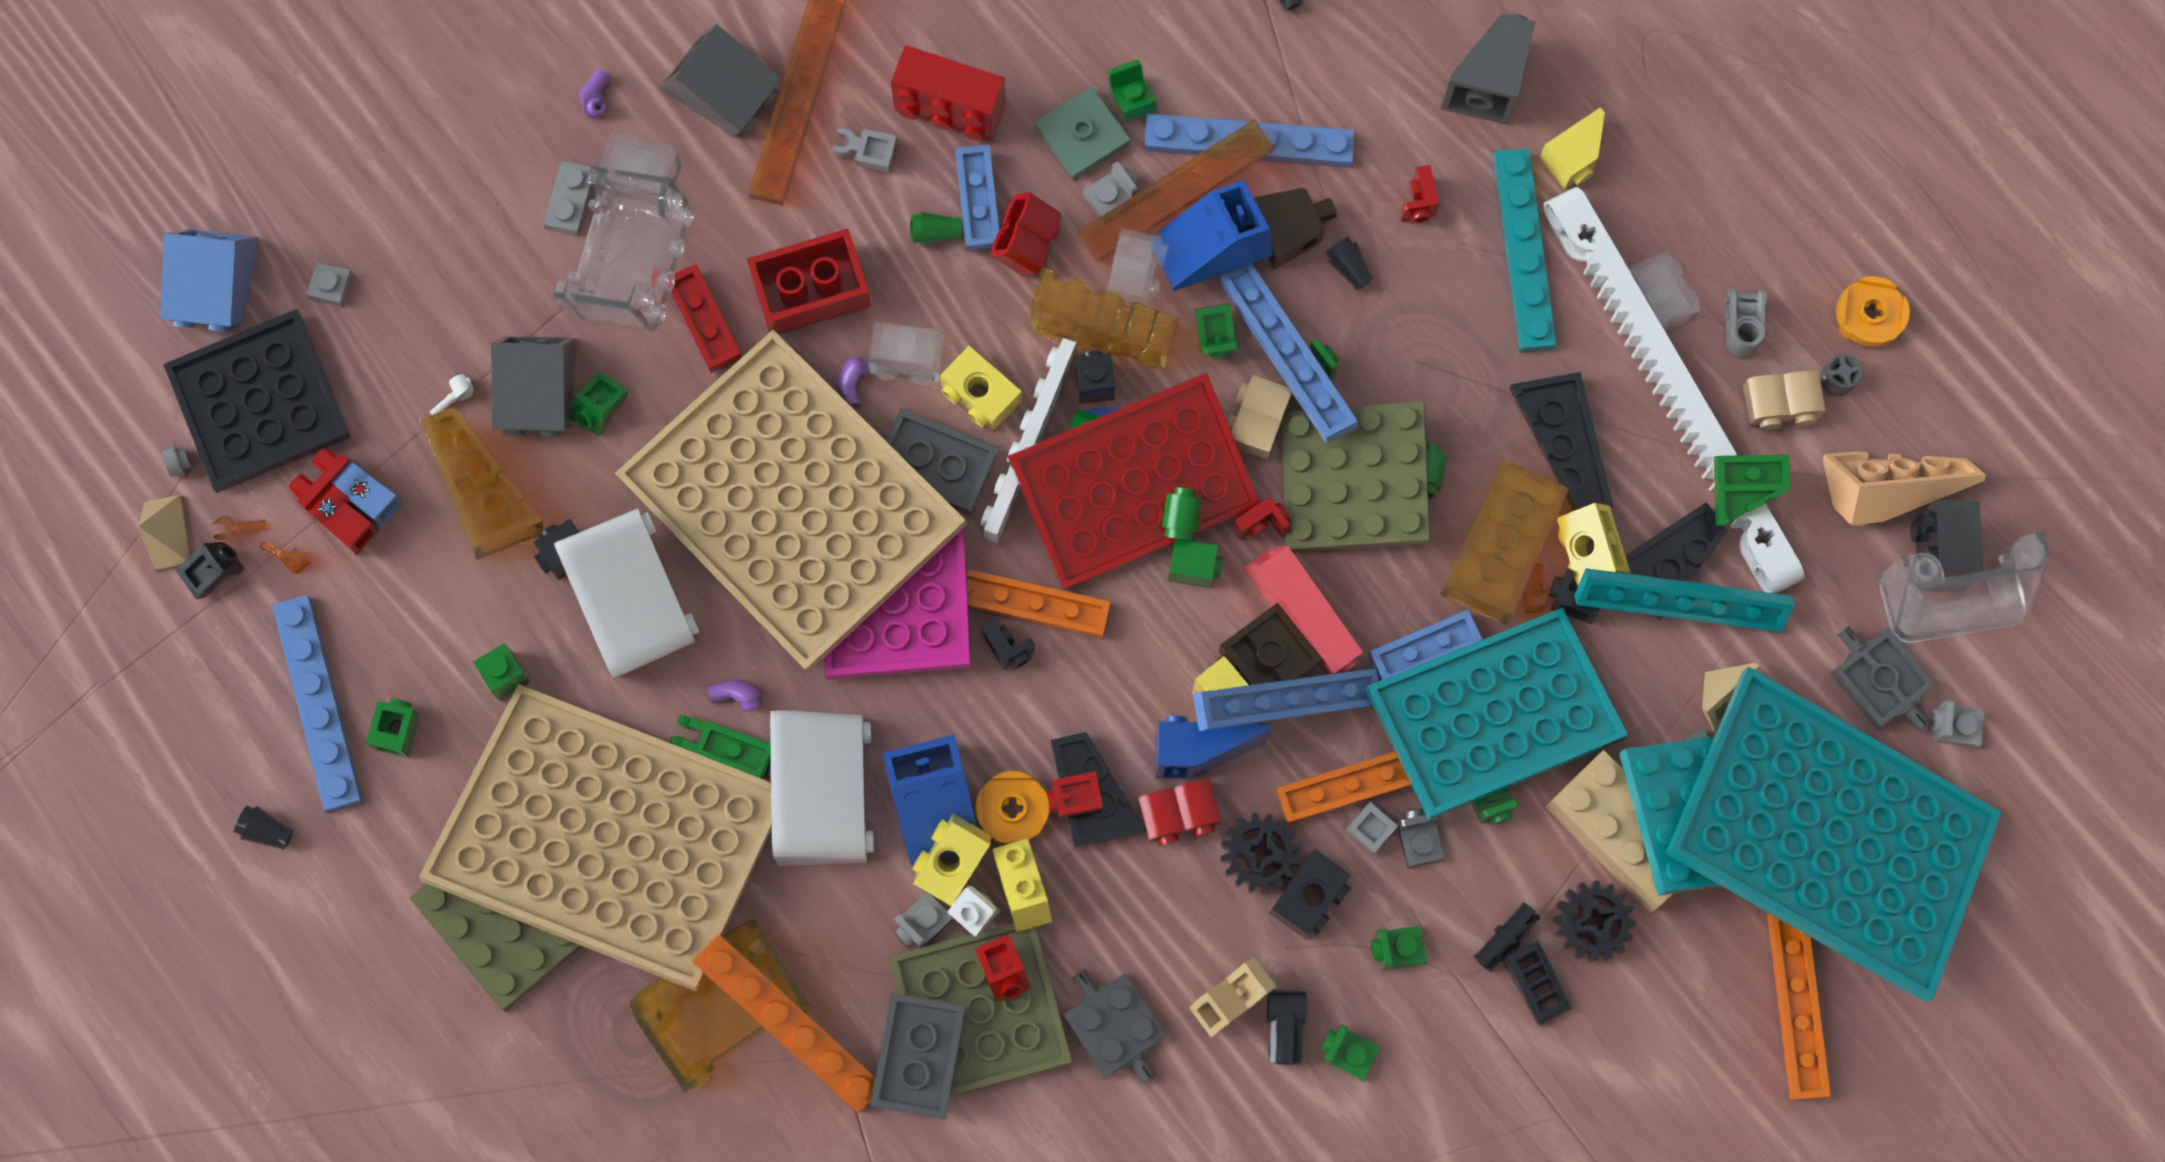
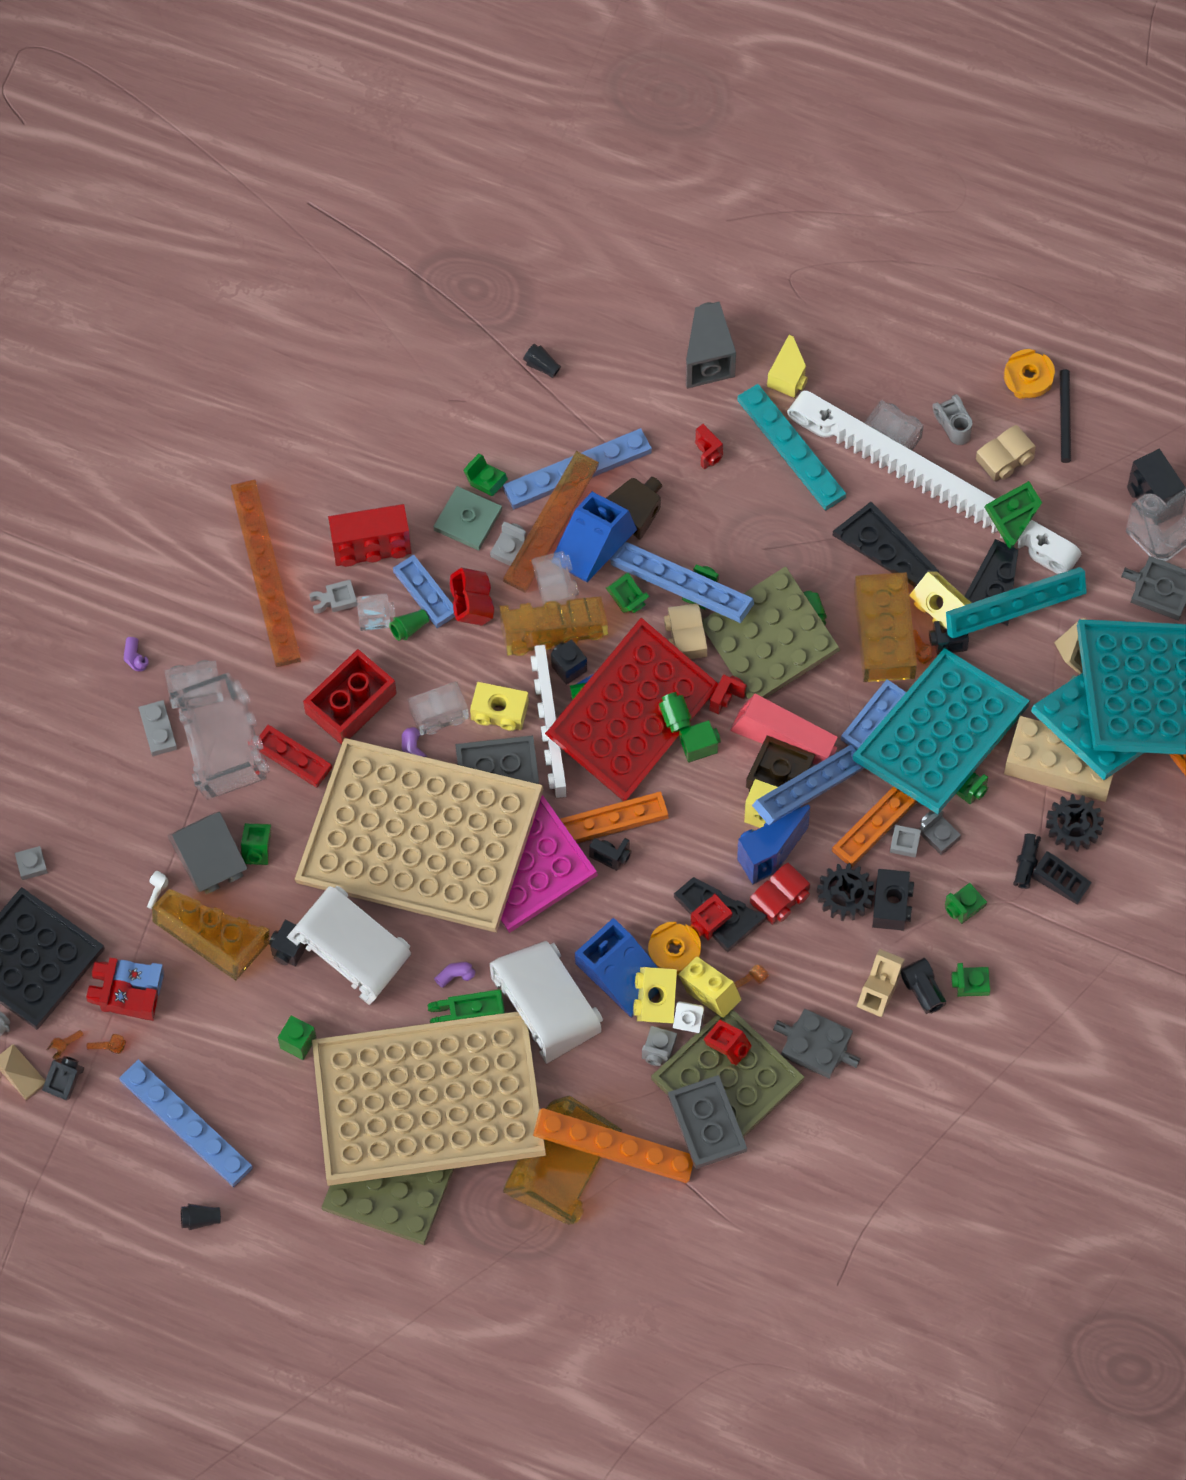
camera: 25 degrees left, 10 degrees down
green brick [366,698,419,758] -> none
dark grey slope [660,24,781,137] -> none
black cone [1326,236,1374,291] -> none
dark grey wheel [1820,354,1863,396] -> none
light nougat wedge [1822,451,1986,526] -> none
none -> clear brick [357,593,395,631]
none -> clear orange hand [734,965,768,988]
none -> black bar [1060,369,1071,463]

